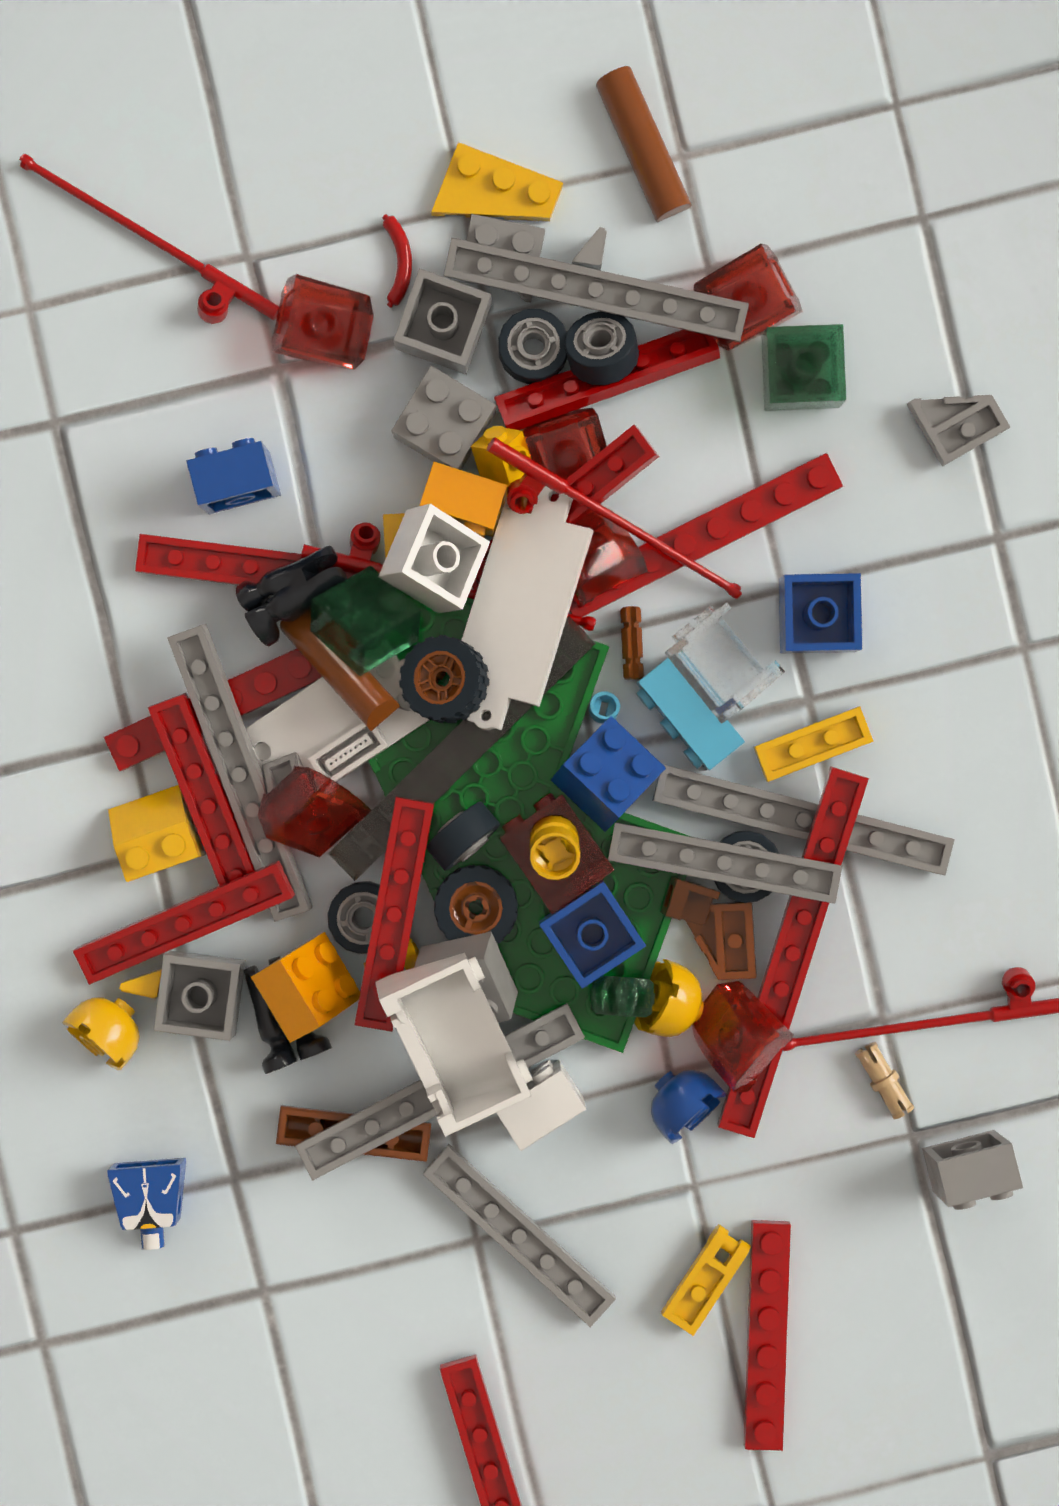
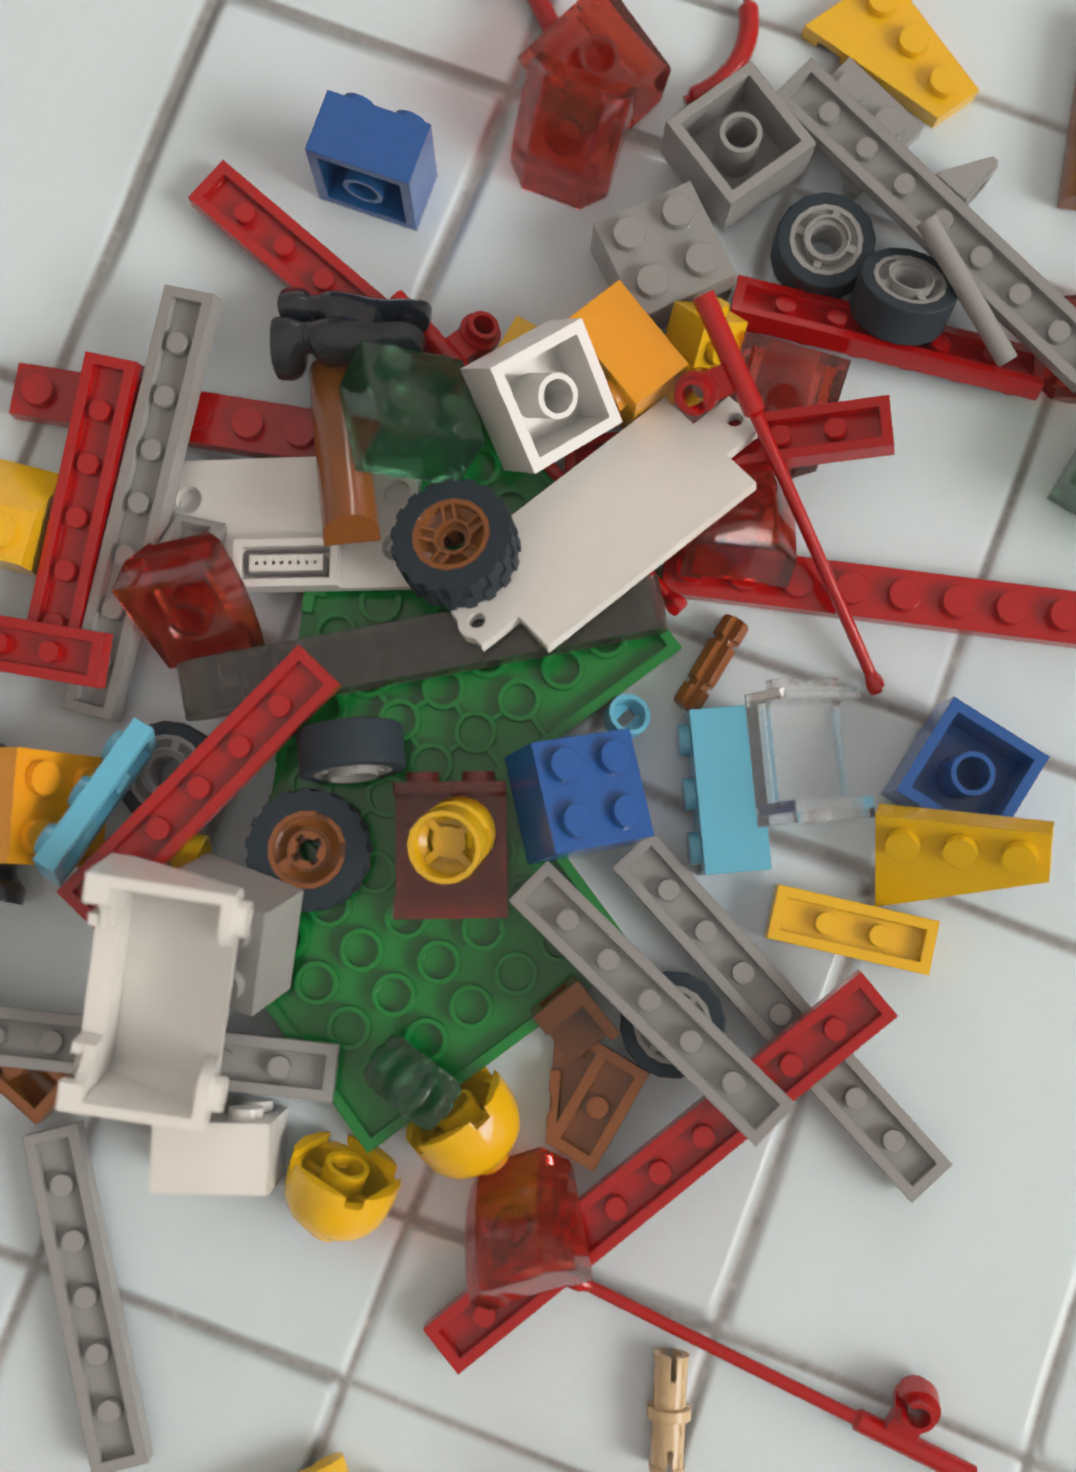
camera: 30 degrees right, 5 degrees down
blue brick [539,879,646,989] -> none
blue cylinder [651,1070,726,1144] -> none
none -> medium azure plate [32,718,158,886]
none -> yellow cylinder [284,1132,401,1242]
none -> clear red slope [511,51,640,210]
none -> yellow wing [875,803,1055,907]
none -> light grey bar [916,214,1018,367]

